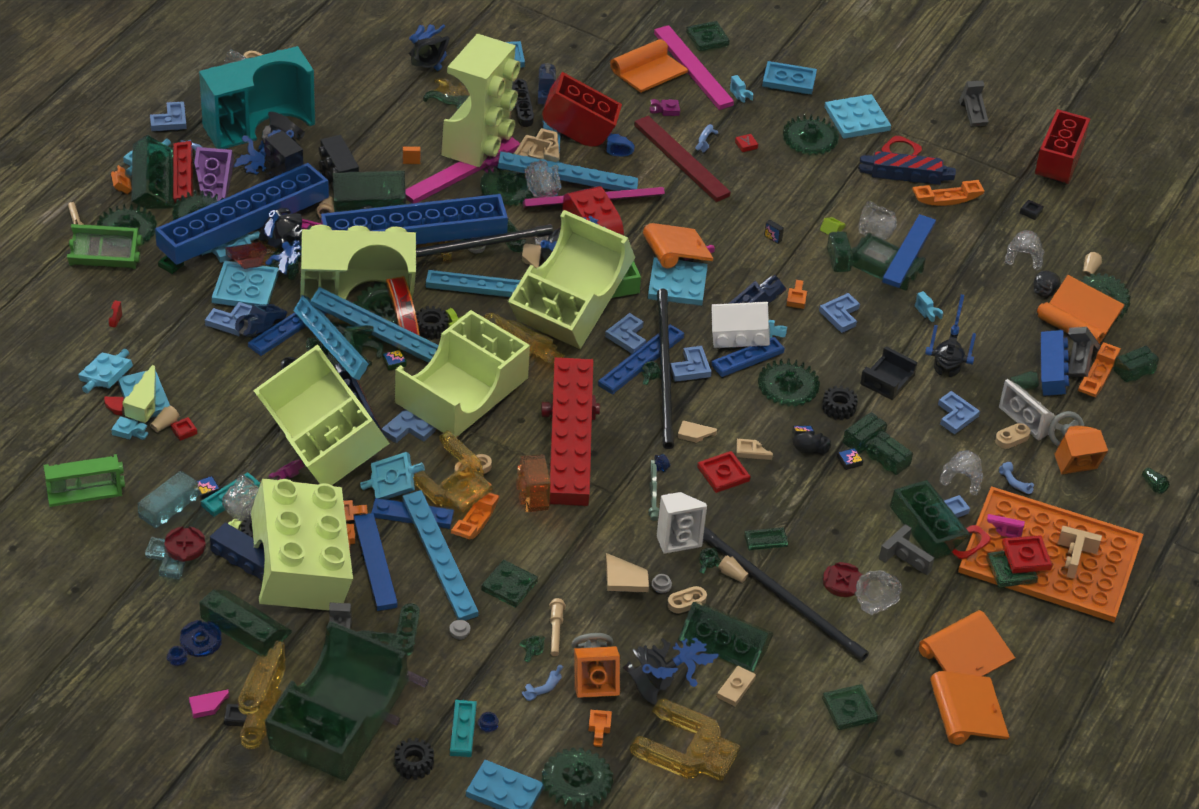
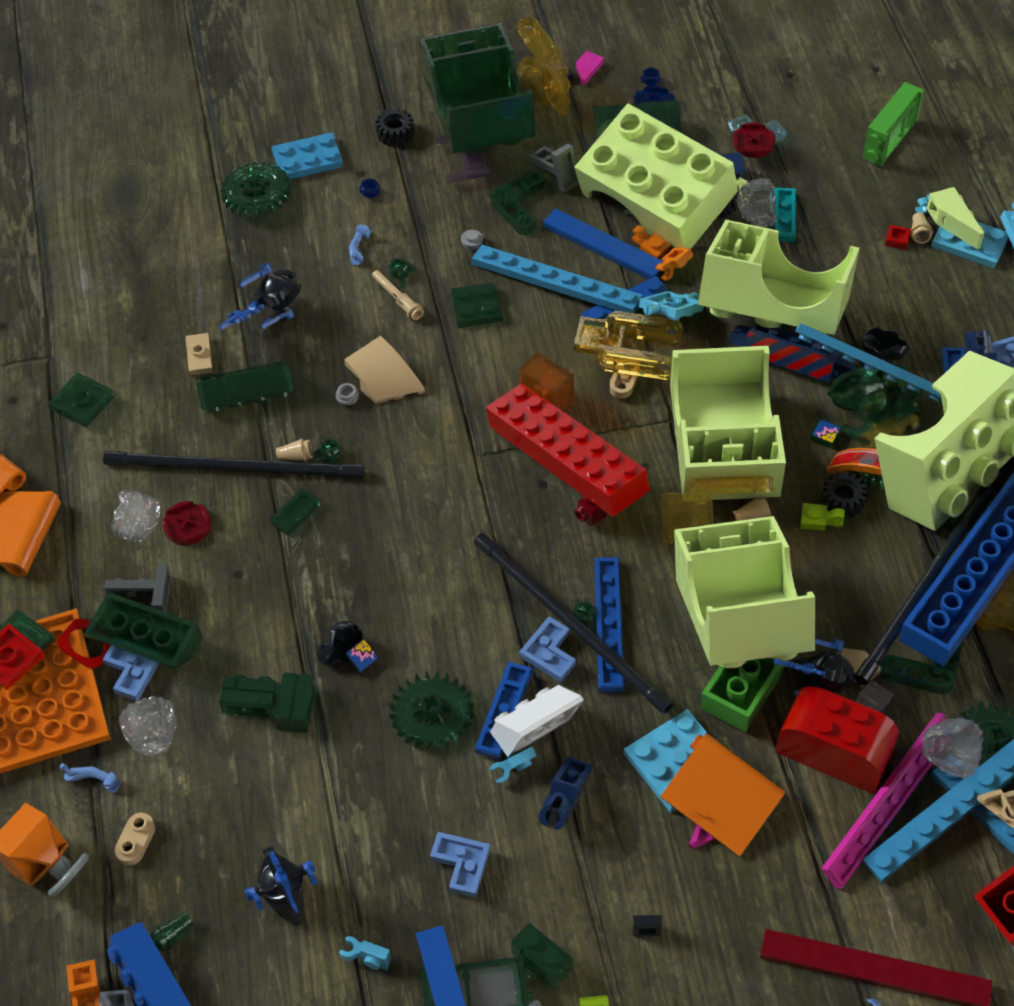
camera: 145 degrees right, 10 degrees up
red tile [104,396,124,416] -> none
clear light blue brick [137,471,199,529] -> none
tile [194,476,220,500] -> none
dark azure plate [310,287,439,363] -> none
dark azure plate [426,270,521,297] -> none
teal tile [450,700,477,757] -> none
orange slope [451,490,499,539] -> none
orange piece [572,633,620,698] -> none
orange plate [589,710,612,747] -> none
medium blue plate [605,313,646,354] -> none
blue rock [607,134,635,157] -> none
clear yellow plate [630,699,740,781] -> none
sand green piece [648,460,659,521] -> none
clear blue plate [654,454,670,472] -> none
white slope [657,492,707,554] -> none
tan plate [668,586,707,613] -> none
tan tile [677,421,717,443] -> none
red tile [697,451,751,493] -> none
tan tile [736,439,773,460] -> none
orange plate [786,280,807,309] -> none
black tyre [822,386,858,420] -> none
tile [837,448,863,470] -> none
black panel [860,347,917,400] -> none
medium blue plate [938,391,980,434] -> none
dark pink tile [987,514,1025,538] -> none
white slope [999,379,1056,441] -> none

